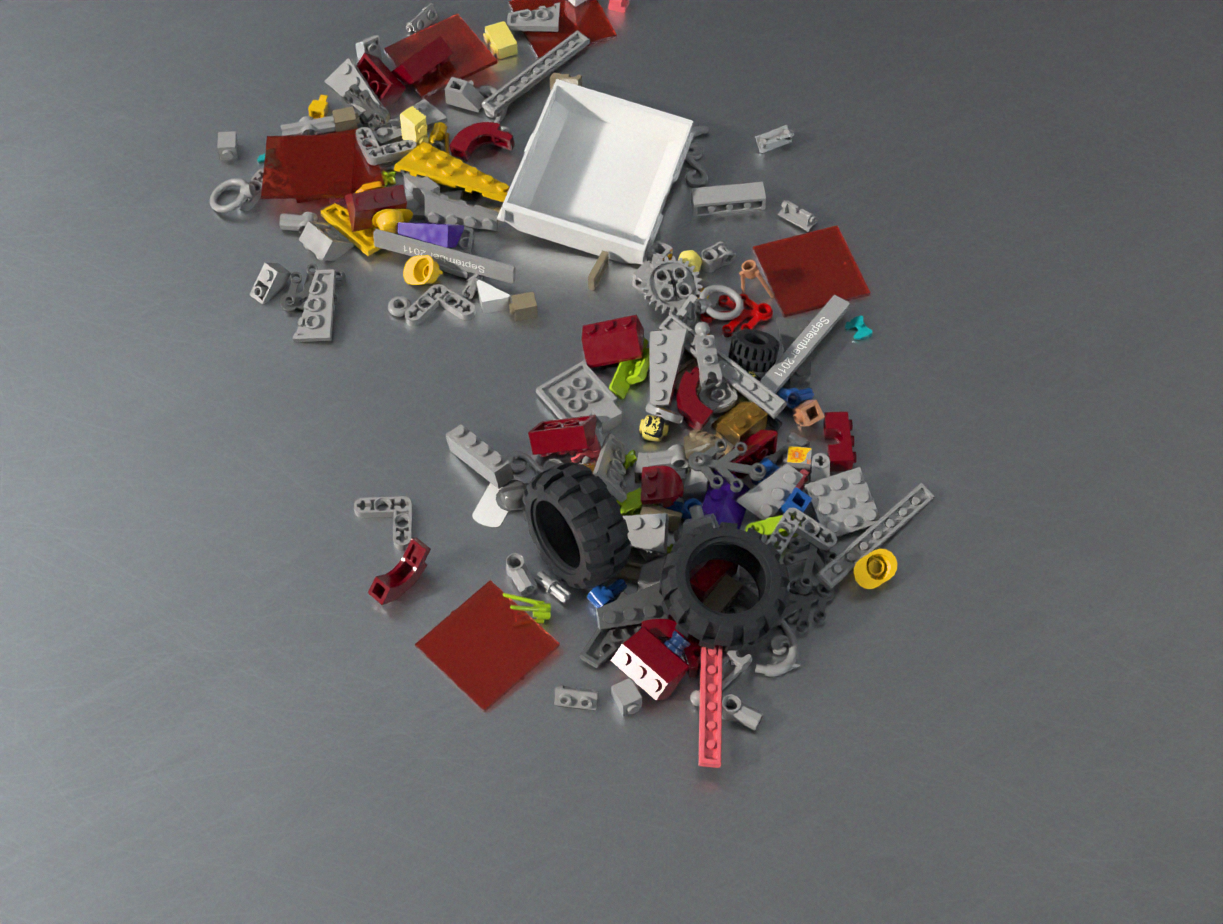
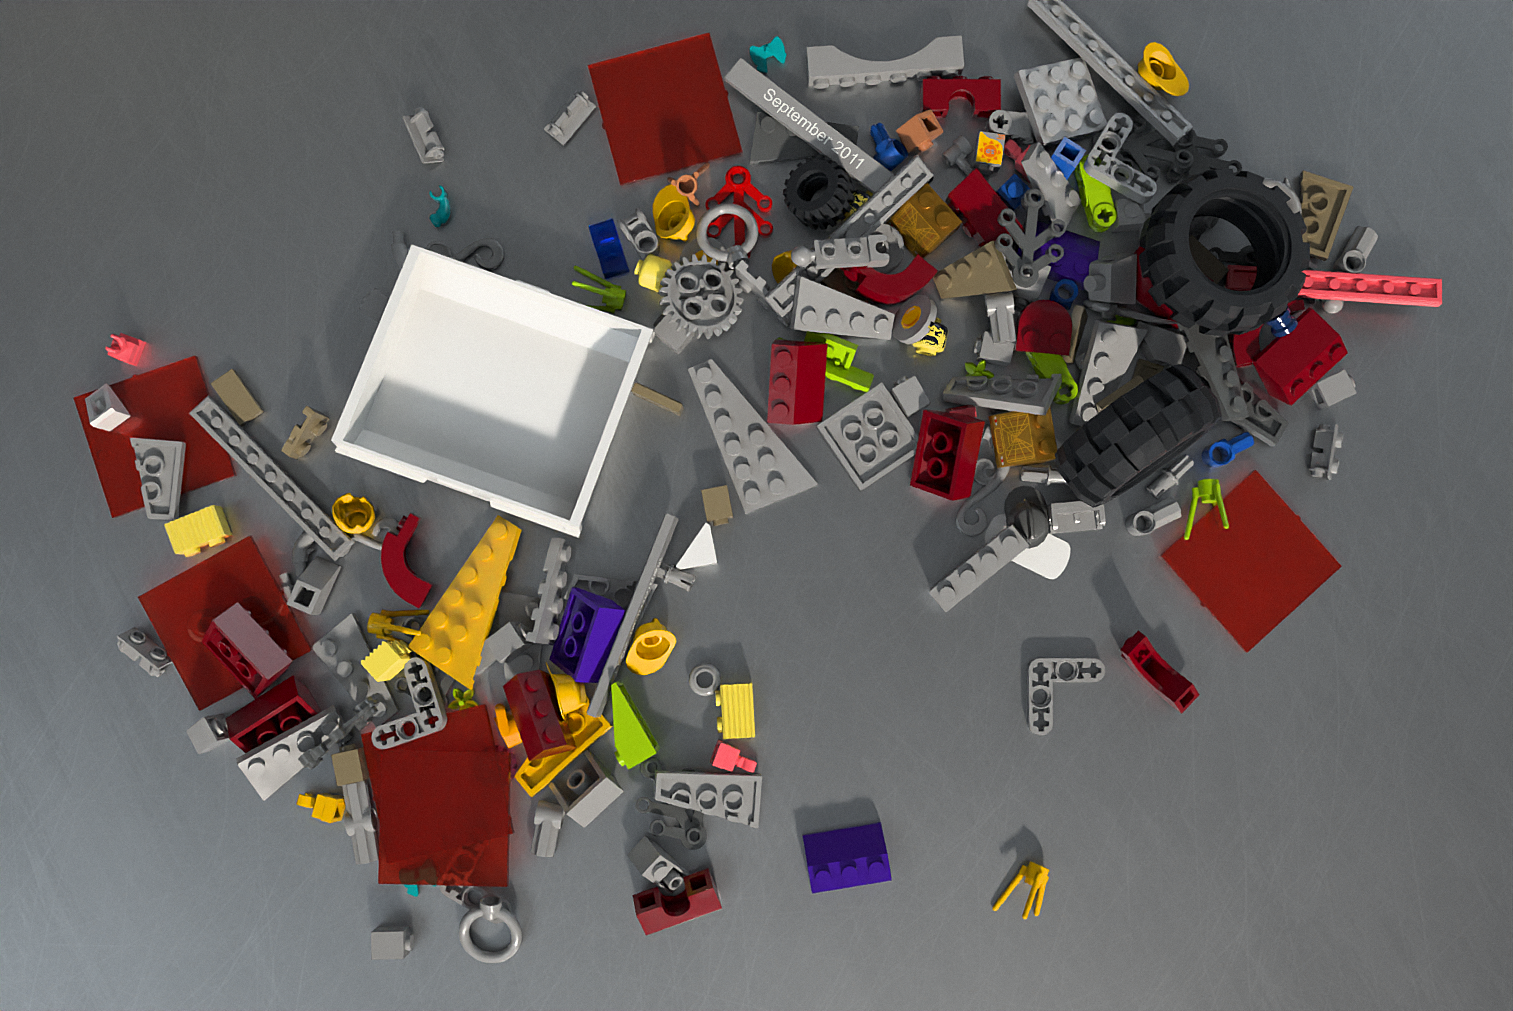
camera: 85 degrees left, 30 degrees up
light grey beam [405,284,475,326] -> none
light grey brick [647,240,673,264] -> none
light grey brick [690,182,766,217] -> none
none -> dark tan tile [210,369,264,427]
none -> yellow hair [332,493,375,534]
none -> teal arm [429,185,451,227]
none -> lime plant [572,265,627,314]
none -> clear blue slope [588,218,630,279]
none -> lime slope [611,680,660,770]
none -> dark red arch [632,868,722,935]
none -> yellow piece [653,184,695,242]
none -> light grey wing [688,359,818,514]
none -> coral piece [710,739,757,773]
none -> light yellow brick [715,682,755,739]
none -> dark purple slope [802,822,892,894]
none -> light grey arch [806,35,964,89]
none -> yellow plant [992,861,1050,919]
none -> light grey hinge [1047,501,1106,534]
none -> blue axle [1201,432,1254,468]
none -> dark tan wing [1300,170,1353,261]

